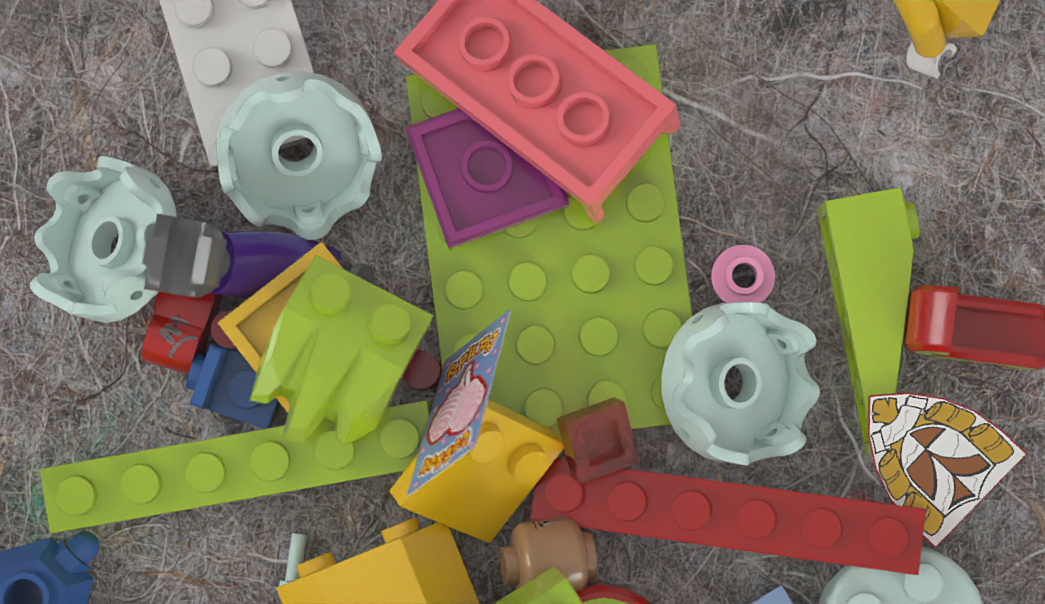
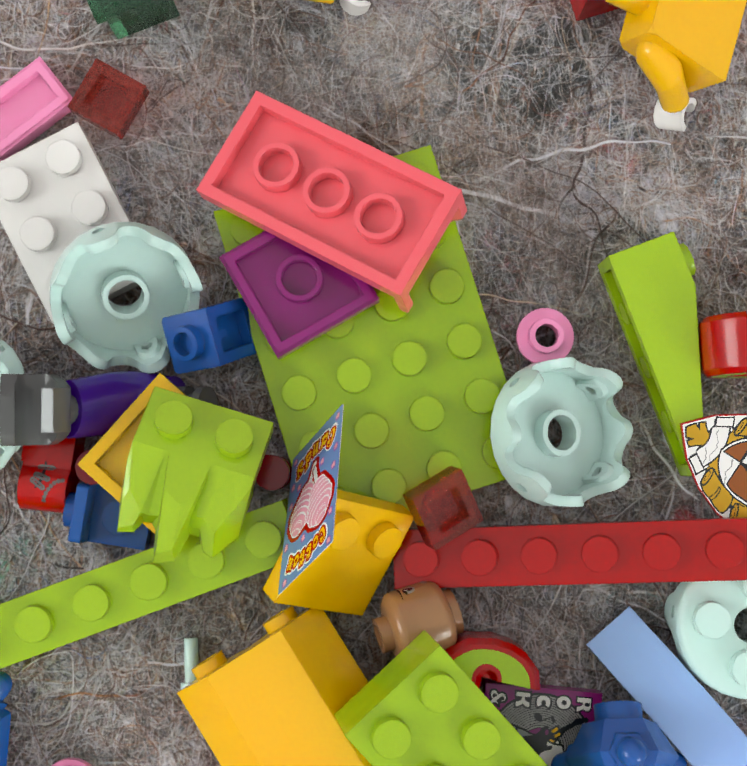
camera: 15 degrees left, 0 degrees up
none -> blue bracket [162,298,257,374]

